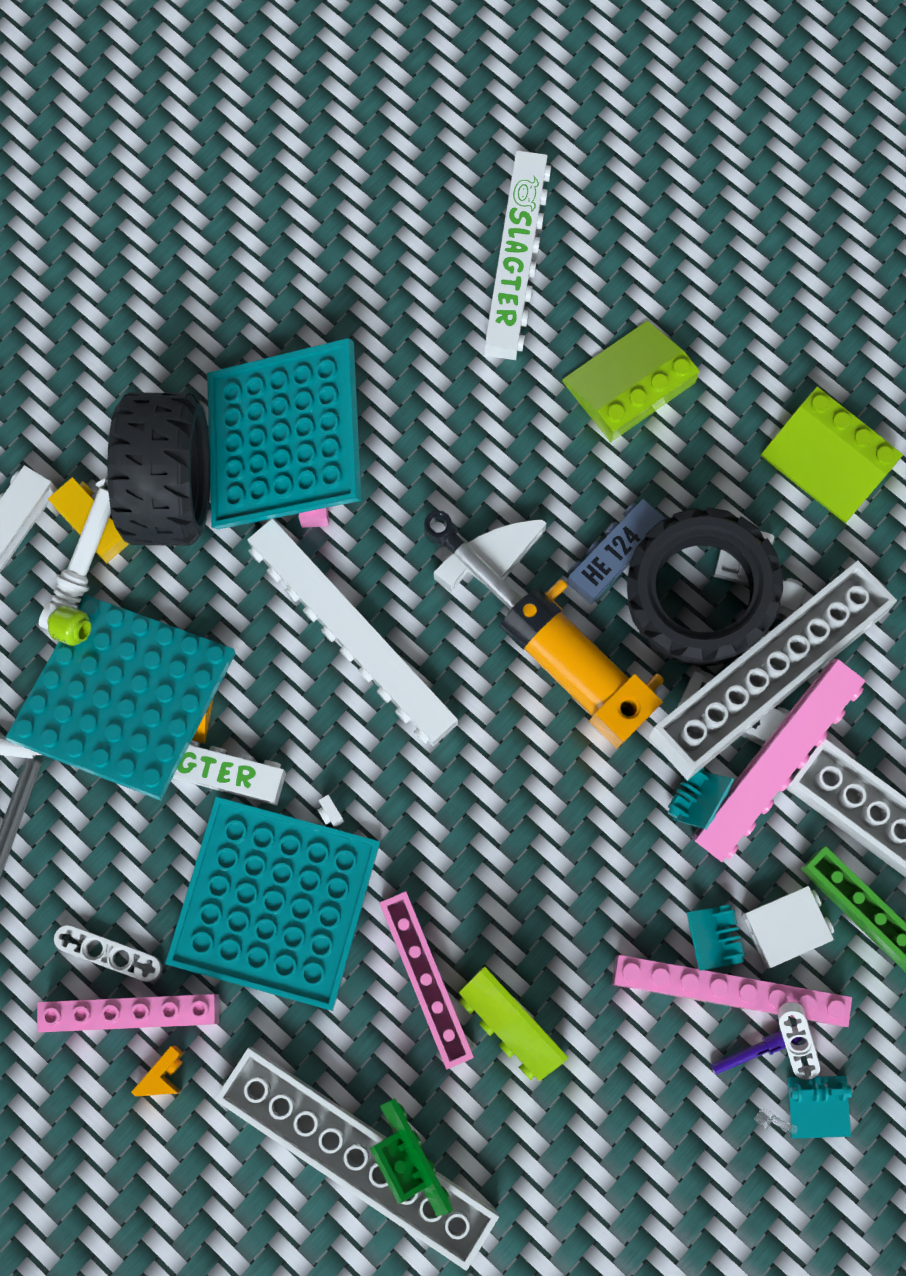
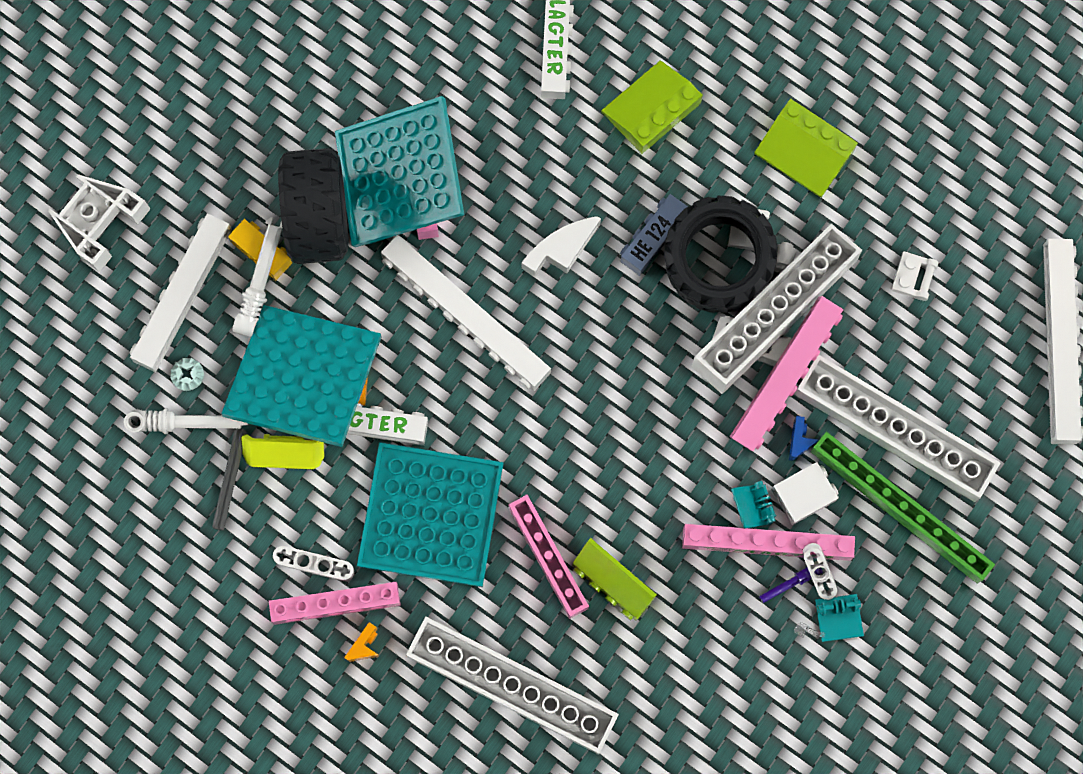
camera: 10 degrees left, 0 degrees up
lime head [47,605,91,646] -> none
white plate [318,795,344,828] -> none
green bracket [370,1098,453,1217] -> none
light orange piece [424,510,664,749] -> none
teal hinge [667,768,734,830] -> none
none -> neon yellow piece [242,434,324,469]
none -> blue slope [789,416,819,461]

